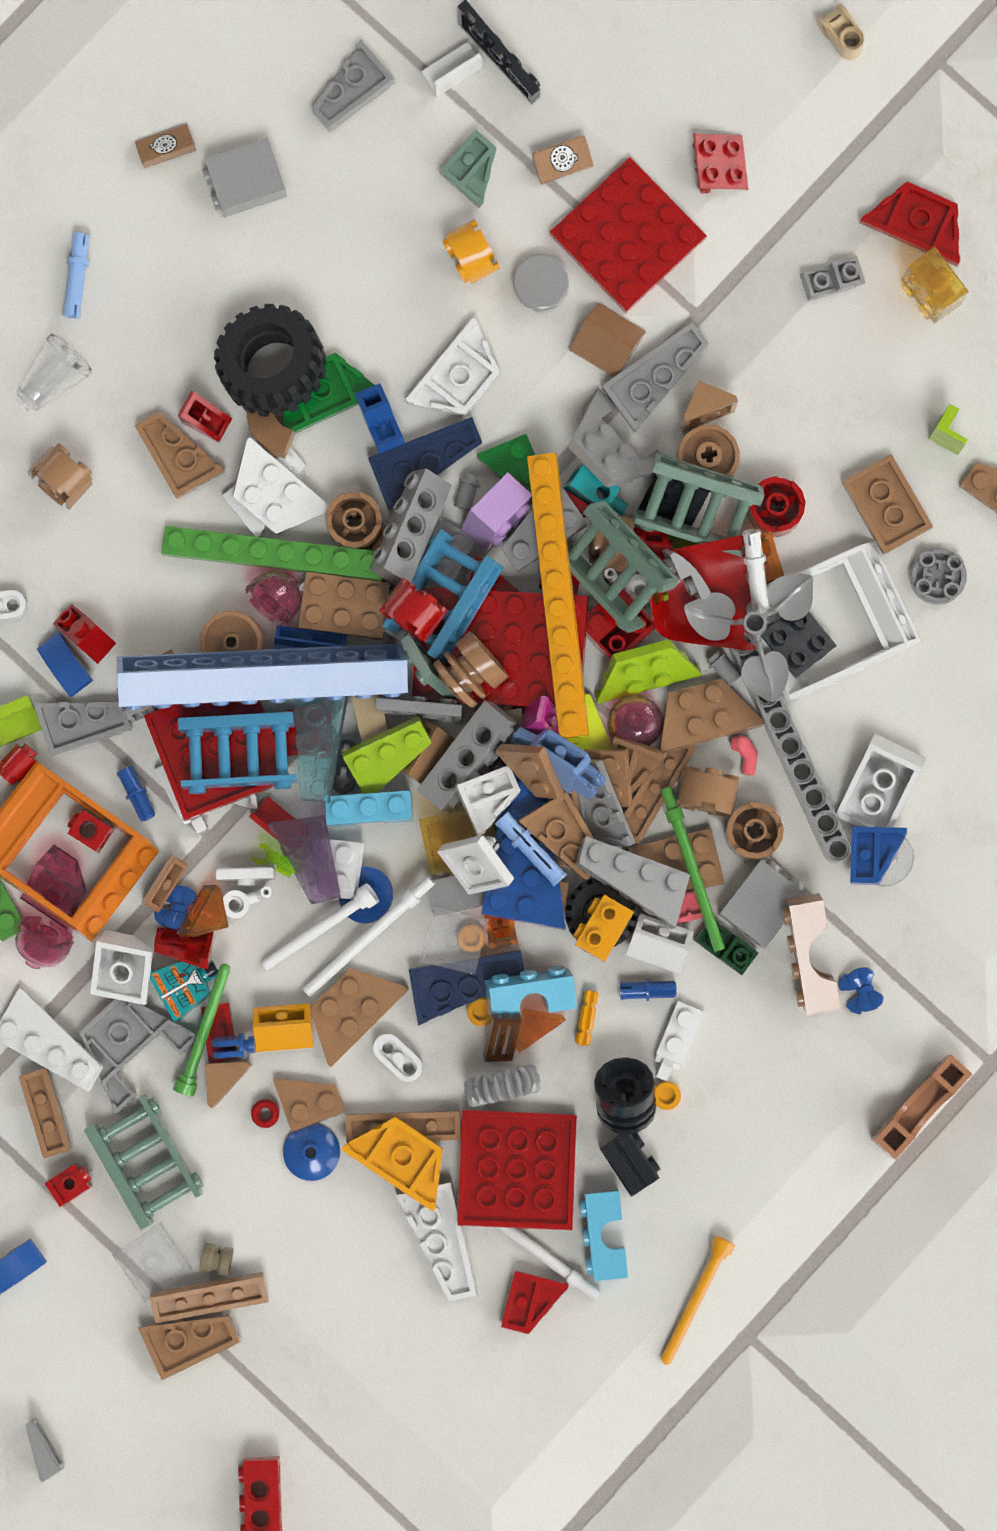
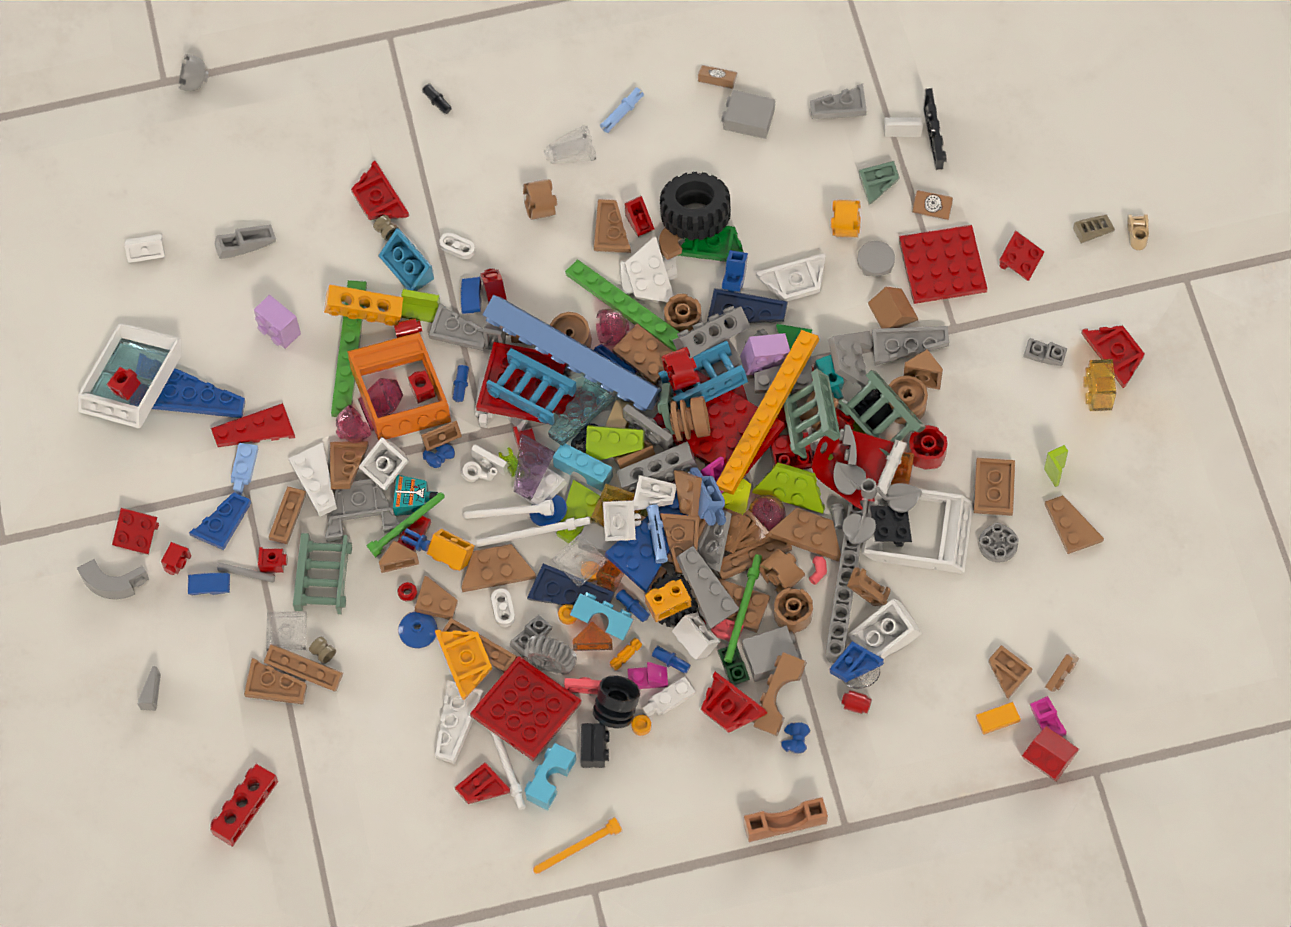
camera: 35 degrees right, 20 degrees down
red wing [154,928,214,969] -> none
clear orange slope [176,885,229,937] -> none
reddish brown tile [483,1013,522,1062] -> none
none -> light grey bar [217,563,275,583]
none -> medium nougat wing [330,441,369,489]
none -> light grey slope [510,615,552,657]
none -> lime wing [556,480,605,546]
none -> coral plate [564,677,602,694]
none -> blue axle [616,589,650,622]
none -> dark pink slope [628,662,668,689]
none -> red wing [701,671,767,733]
none -> red brick [841,690,872,714]
none -> medium nougat hinge [847,567,891,606]
none -> dark tan slope [1073,214,1115,243]

